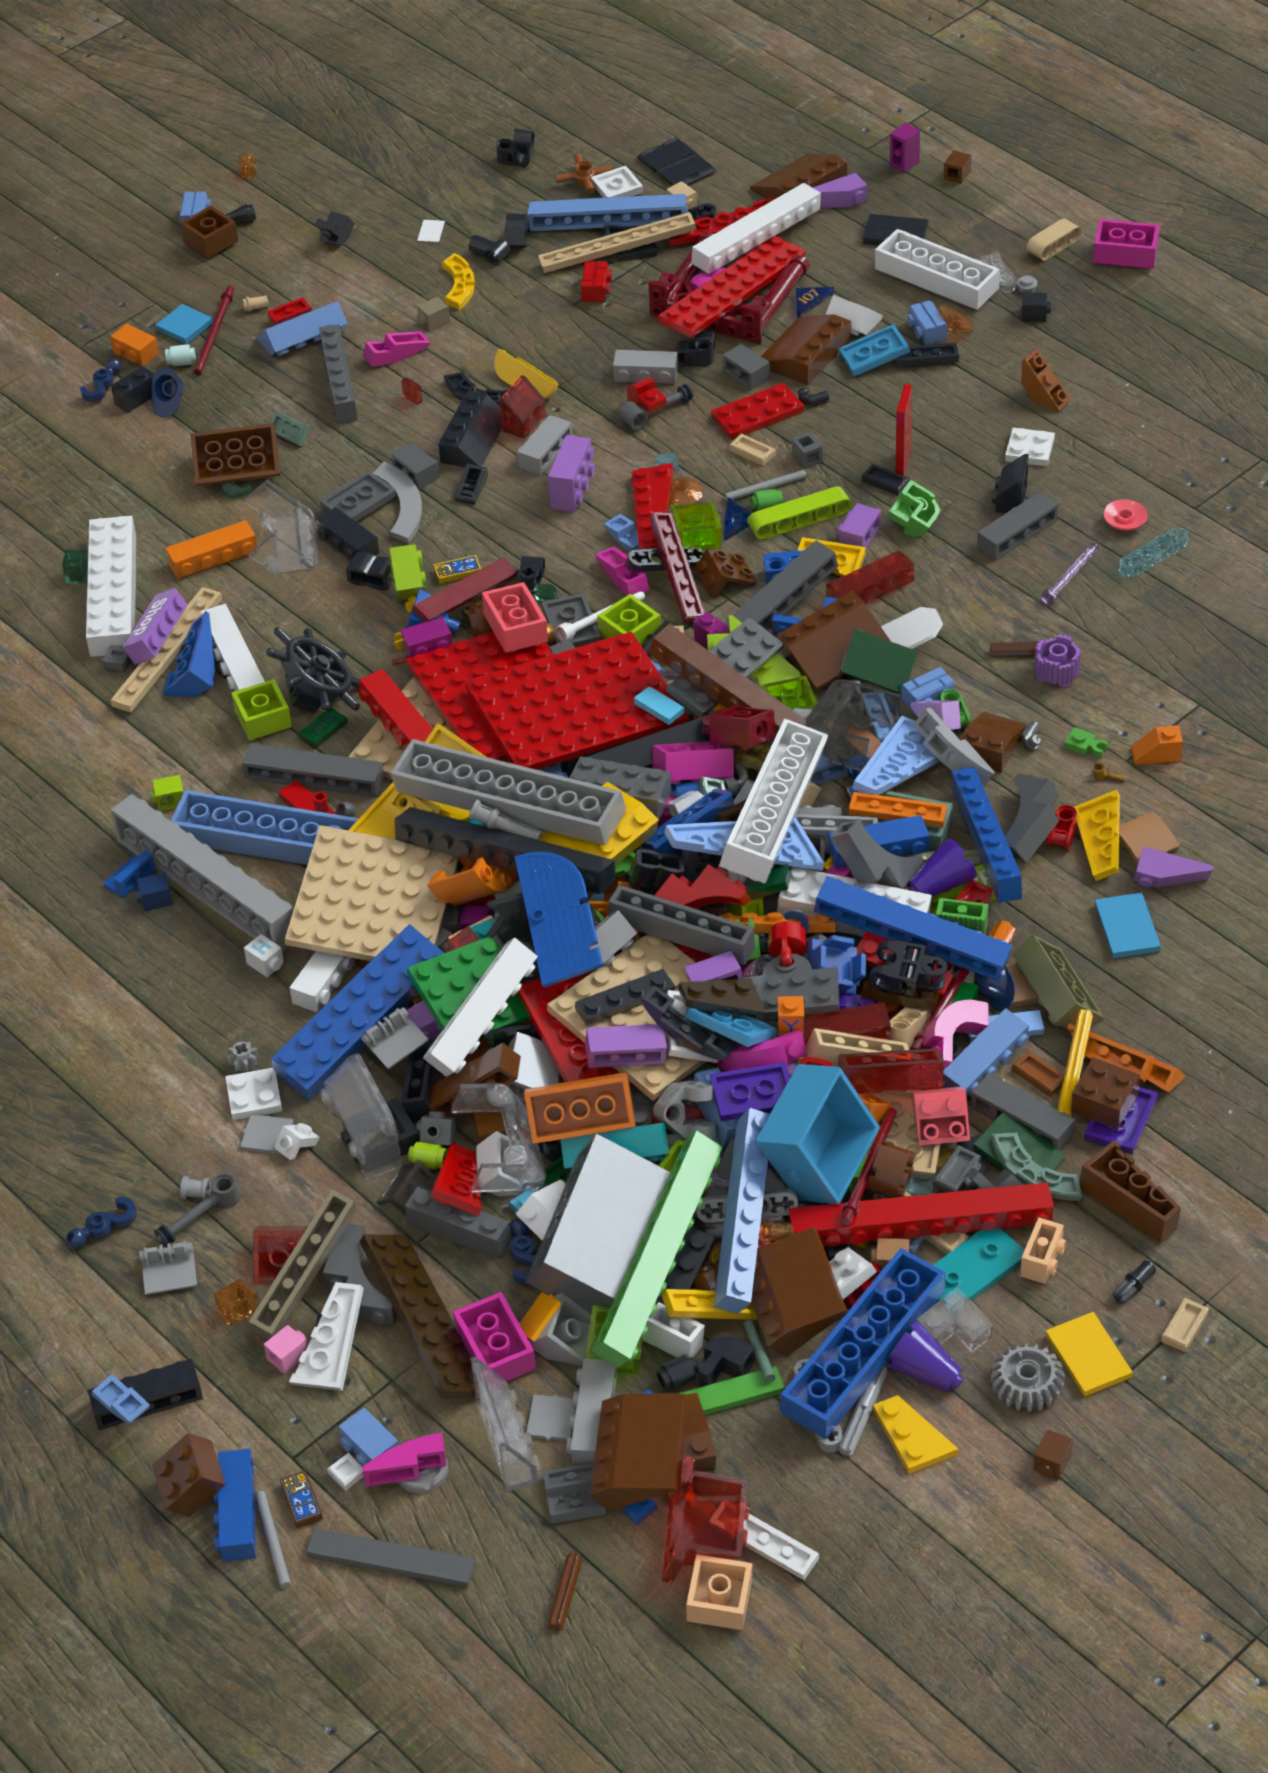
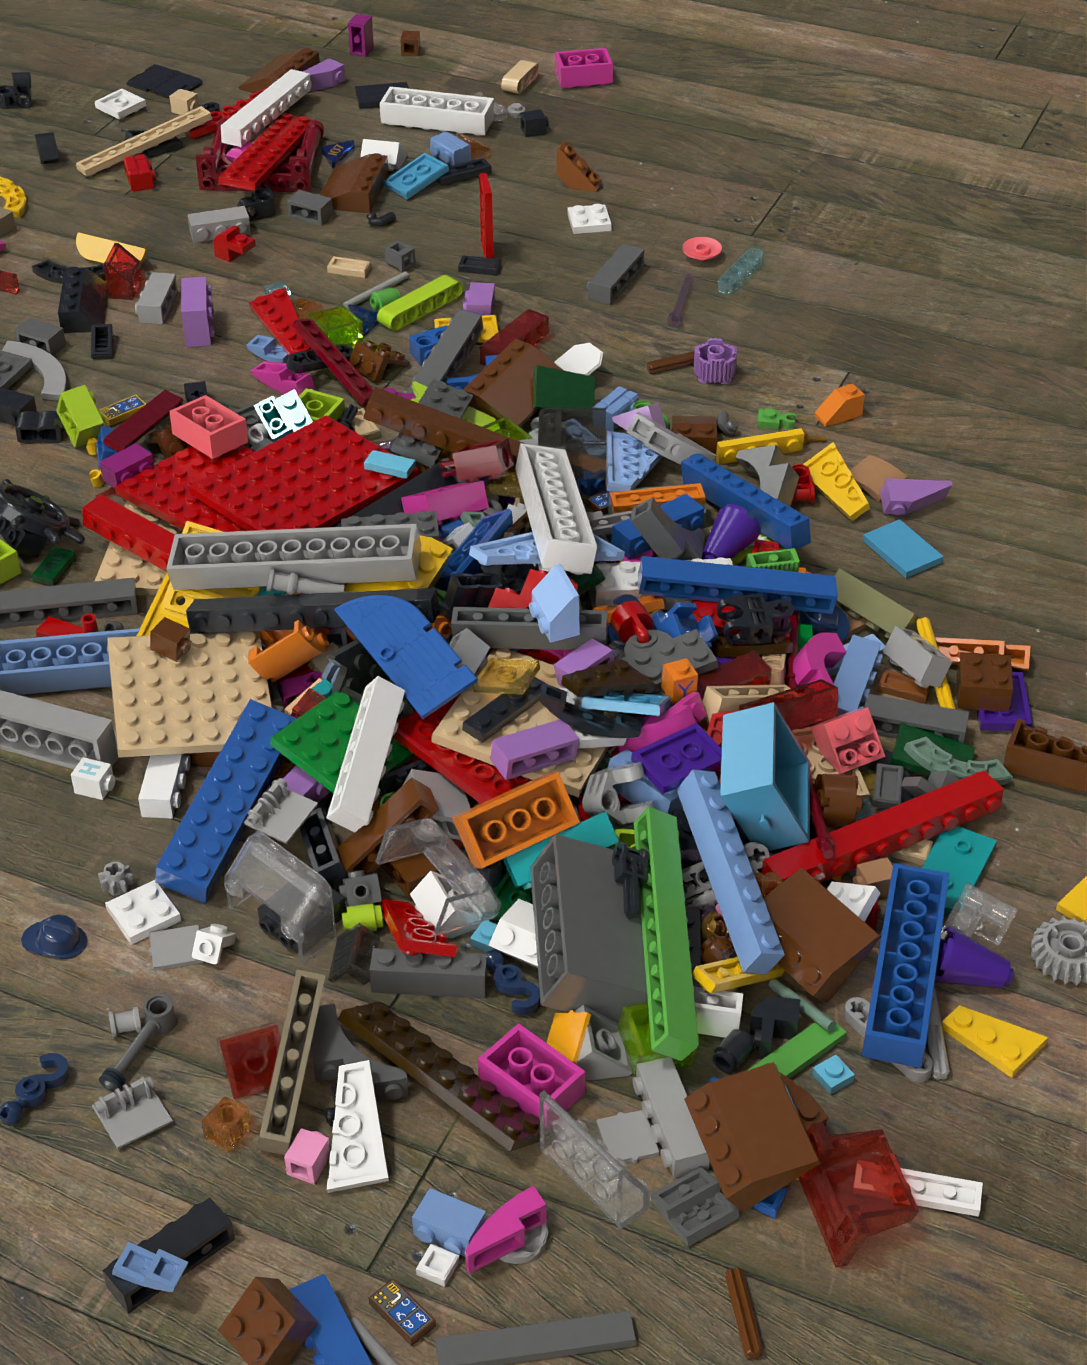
camera: 25 degrees left, 5 degrees down
black piece [468,235,510,265] -> none
medium blue brick [528,194,688,231] -> none
dark orange bar [555,154,613,194] -> none
dark grey piece [619,384,693,430] -> none
light nougat brick [686,1554,752,1630] -> none
red plate [711,382,804,440] -> none
bright green brick [887,480,940,537] -> none
black slope [992,454,1029,513] -> none
light nougat brick [1020,1218,1066,1284] -> none
none -> dark blue piece [21,914,87,959]
none -> reddish brown brick [150,617,192,661]
none -> brick [254,389,313,442]
none -> clear yellow tile [473,658,540,695]
none -> light blue slope [529,564,580,643]
none -> black connector [612,842,649,919]
none -> yellow plate [716,428,804,465]
none -> medium azure plate [812,1055,855,1095]
none -> light grey brick [883,626,952,688]

